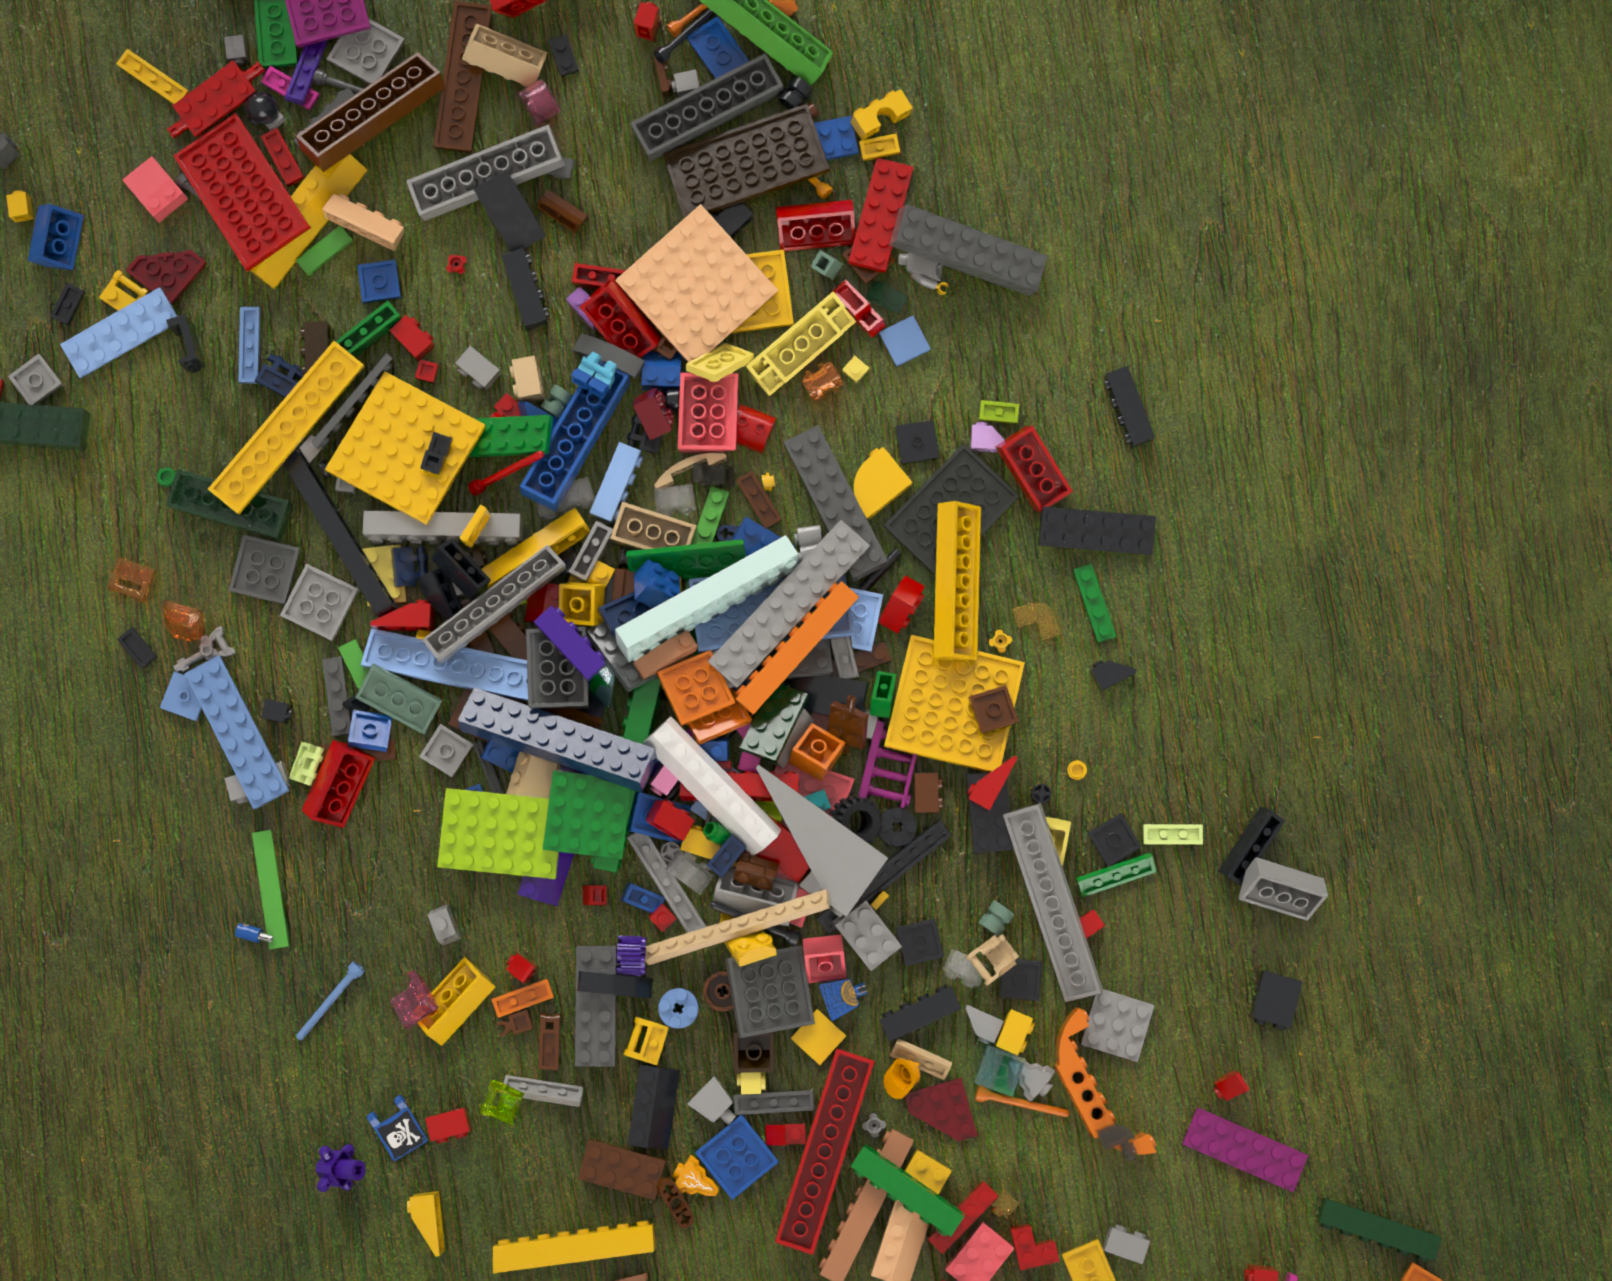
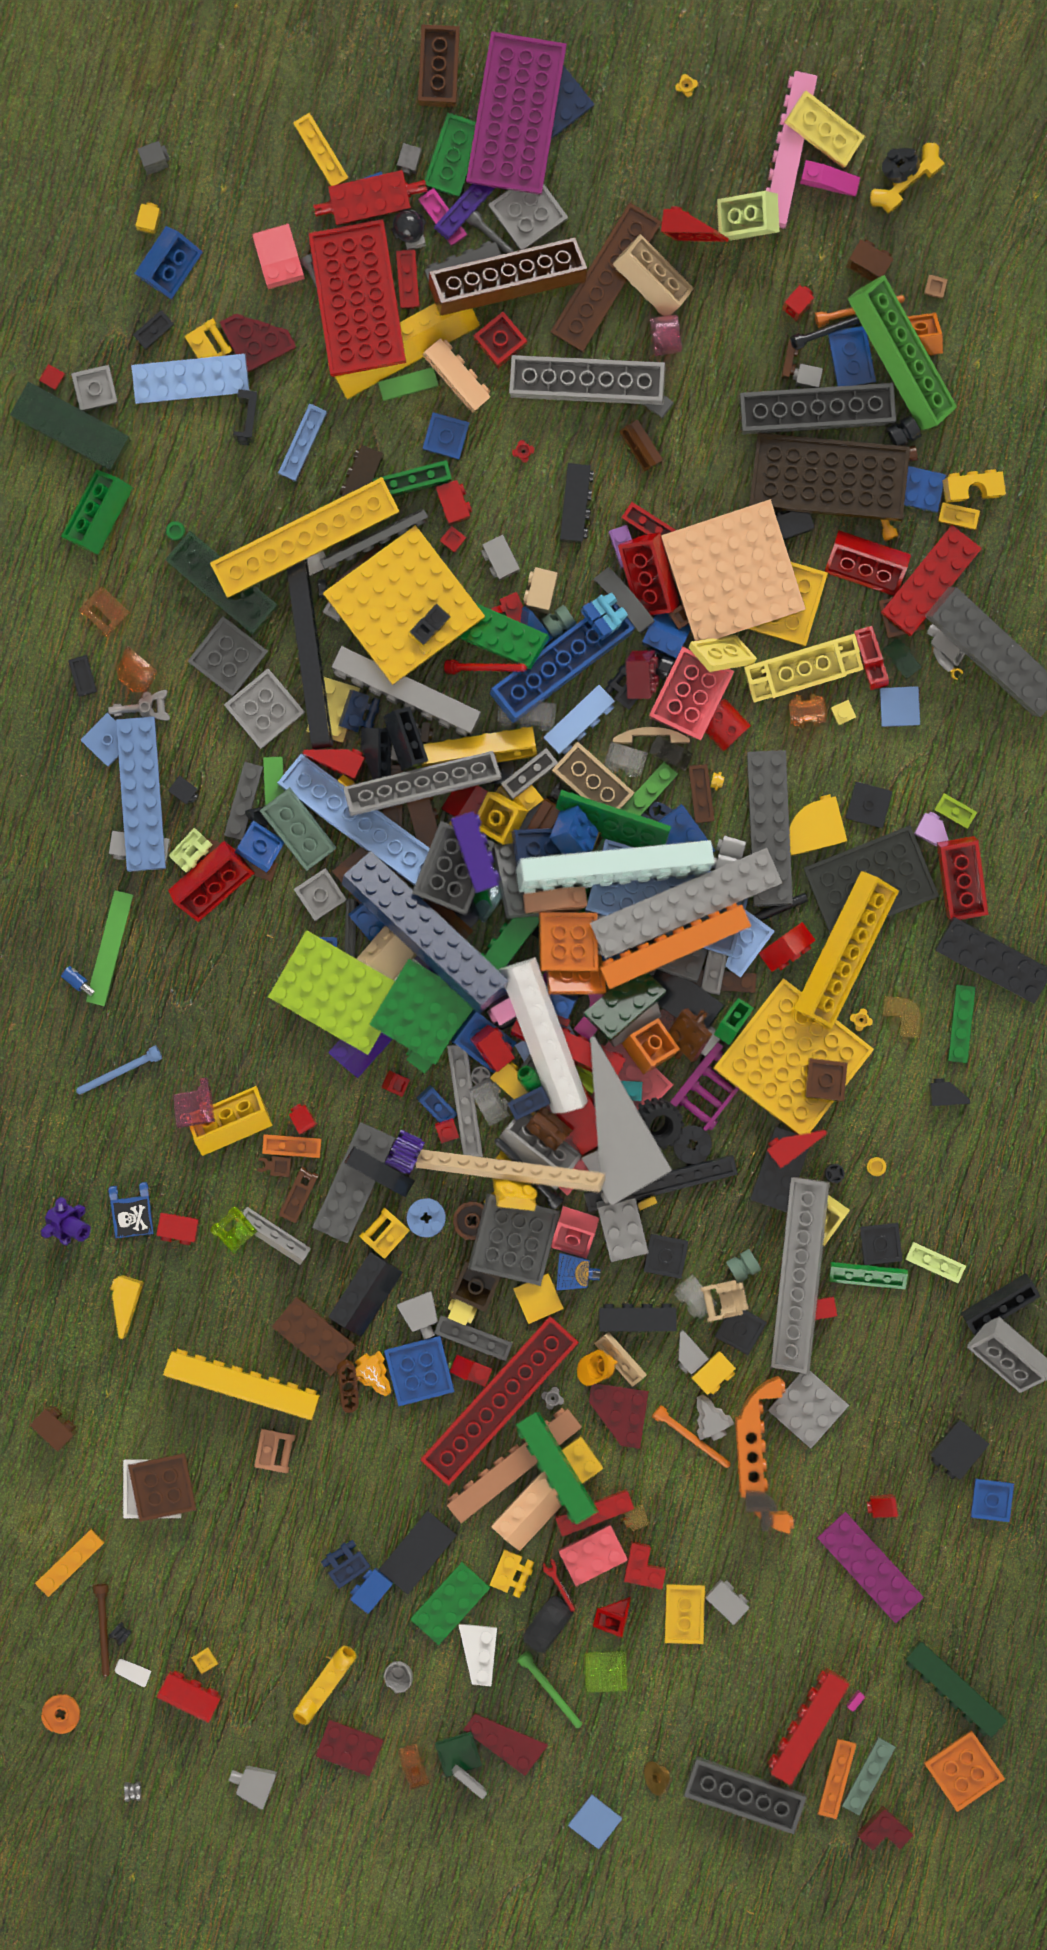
camera: 25 degrees right, 5 degrees up
dark blue plate [255,353,303,398] -> none
light grey torso [428,904,462,946] -> none
yellow tile [460,505,491,548] -> none
black tile [473,169,546,252] -> none
black plate [548,35,579,77] -> none
sand green brick [810,250,843,280] -> none
reddish brown brick [914,773,942,814] -> none
clear light blue slope [973,1044,1026,1097] -> none
none -> green slope [61,469,133,555]
none -> red brick [474,312,527,369]
none -> blue plate [970,1478,1014,1522]

